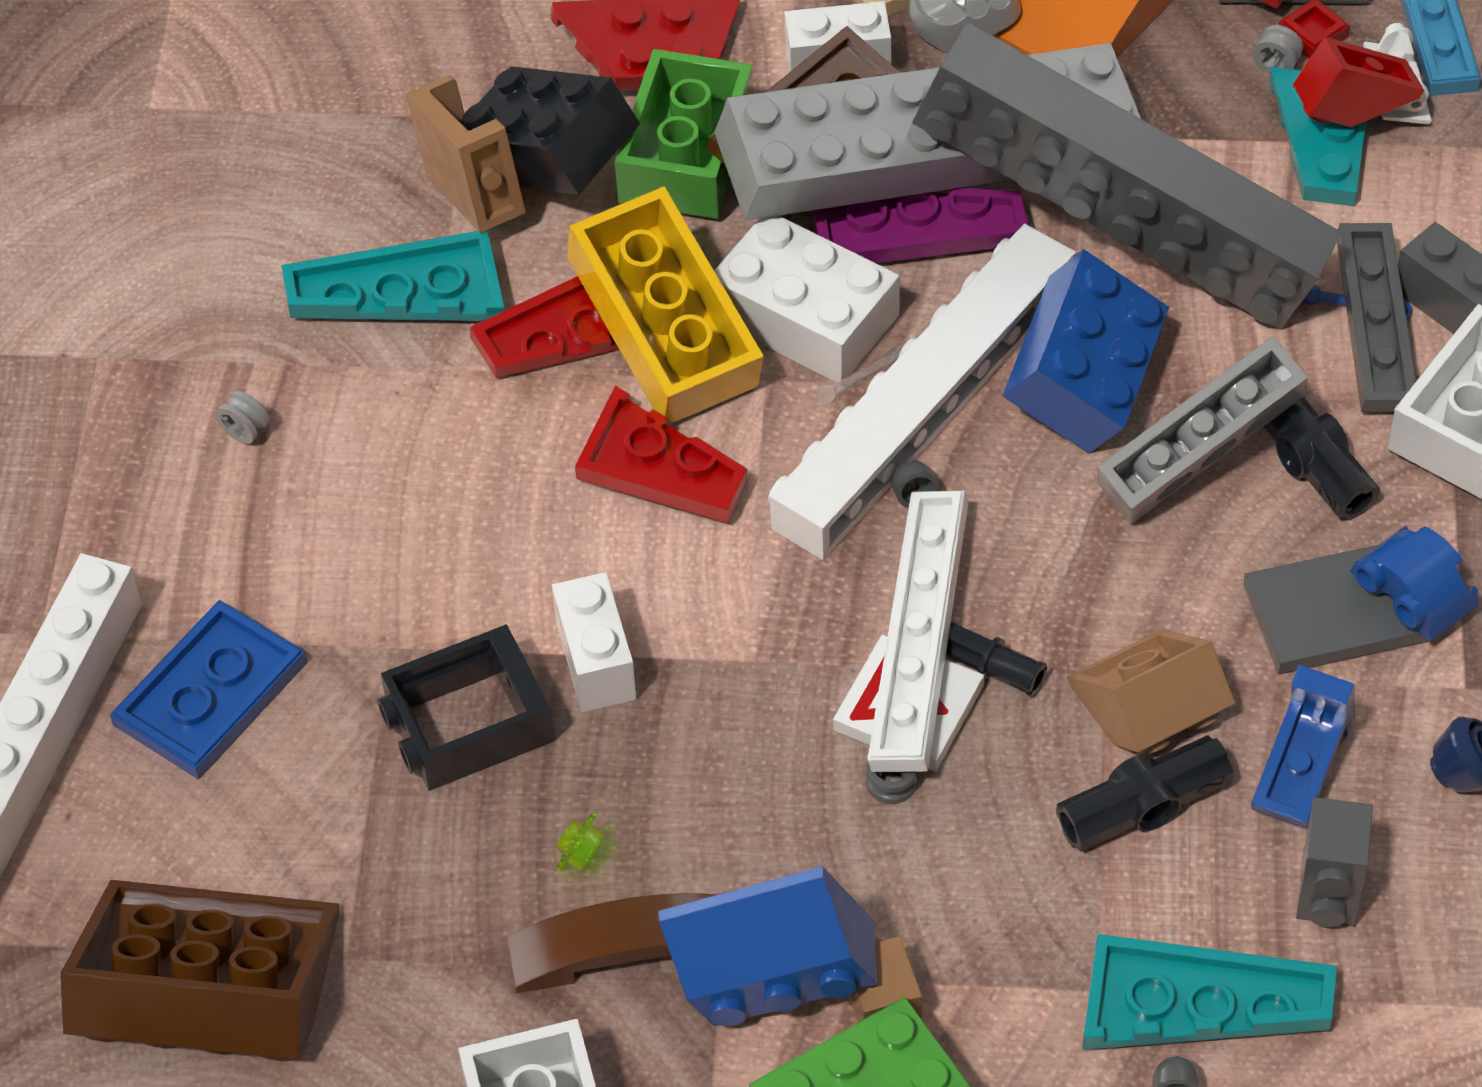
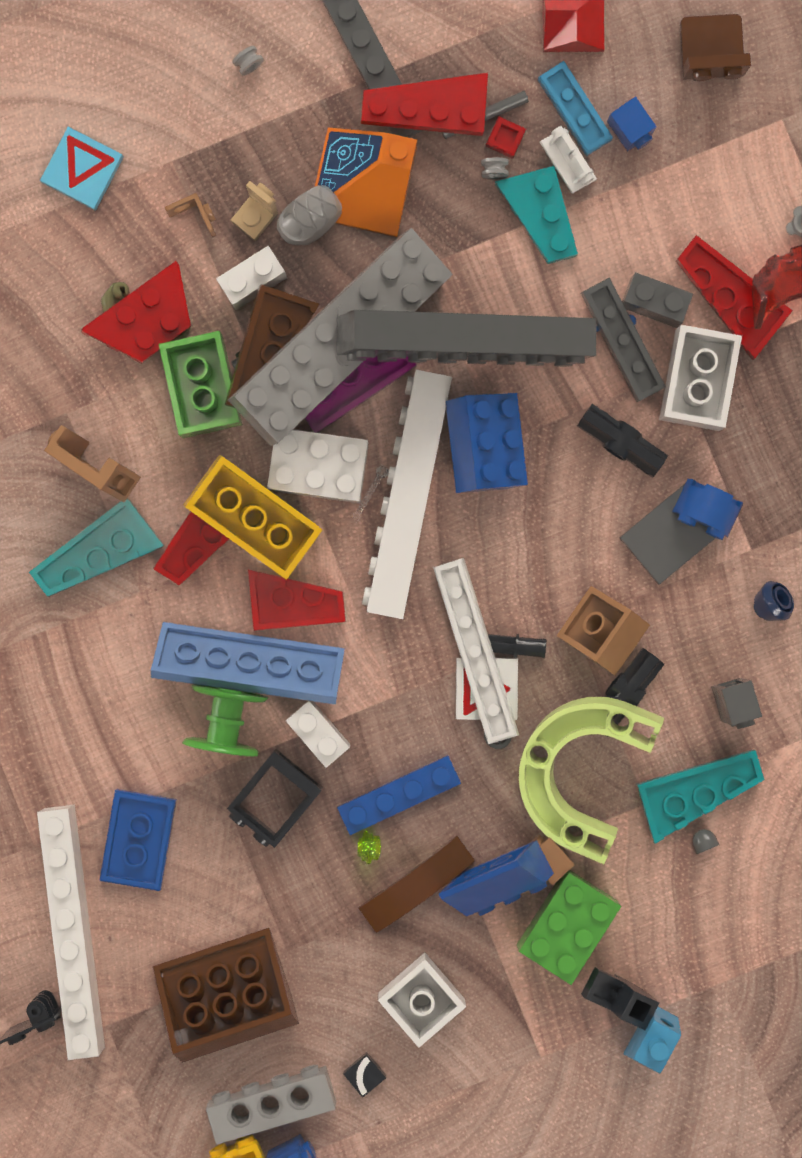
camera: 30 degrees left, 35 degrees up
light grey bush [215,391,270,444] -> none
black brick [461,66,640,195] -> none
dark grey hinge [891,460,939,508] -> none
light grey brick [1097,335,1308,525] -> none
blue bracket [1251,664,1355,829] -> none
red slope [1293,37,1425,127] -> none
none -> medium blue plate [151,622,345,705]
none -> bright green piece [182,684,268,756]
none -> blue plate [337,755,461,835]
none -> yellowish green piece [519,697,664,864]

